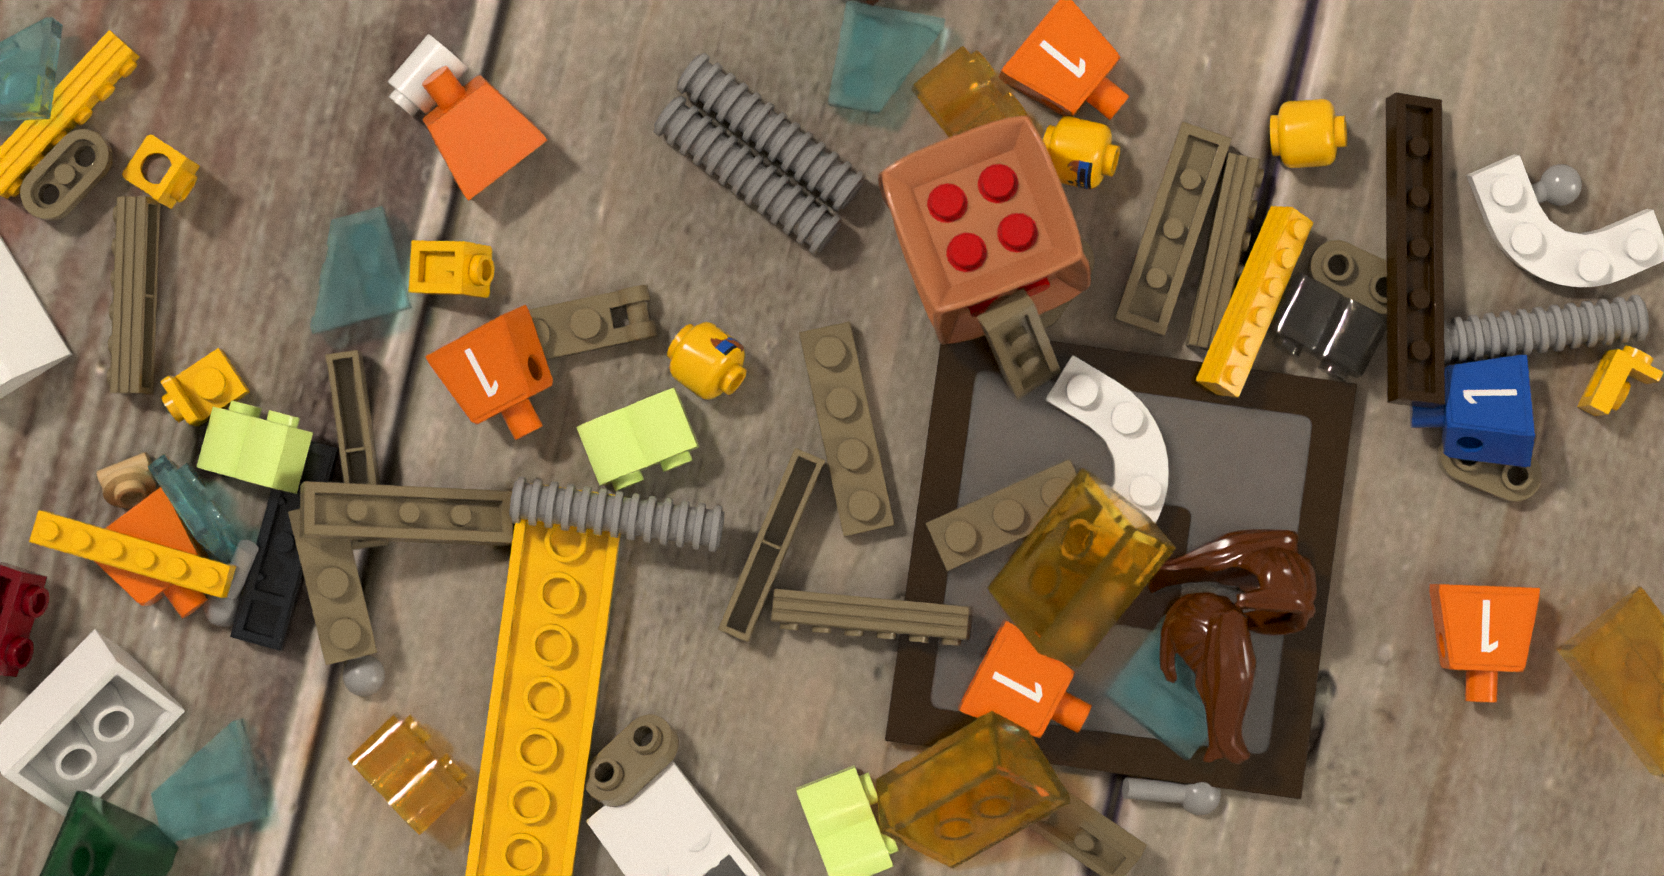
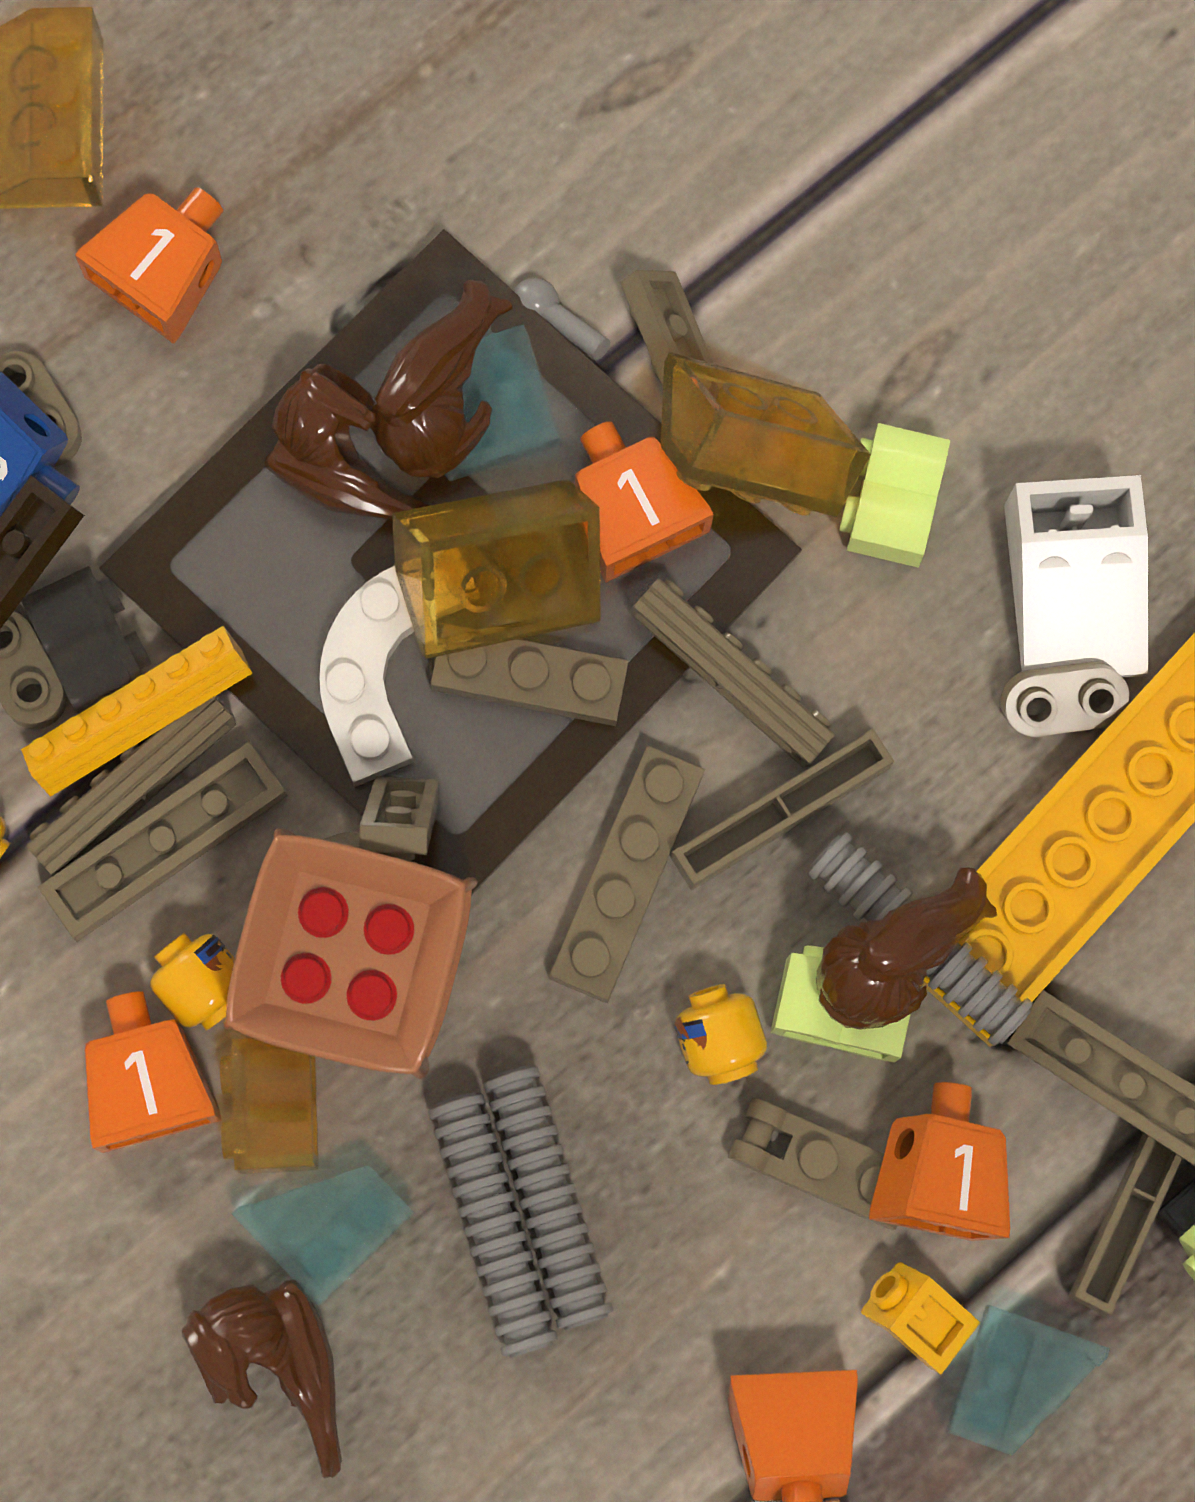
camera: 150 degrees left, 10 degrees down
none -> reddish brown hair [816,867,997,1030]

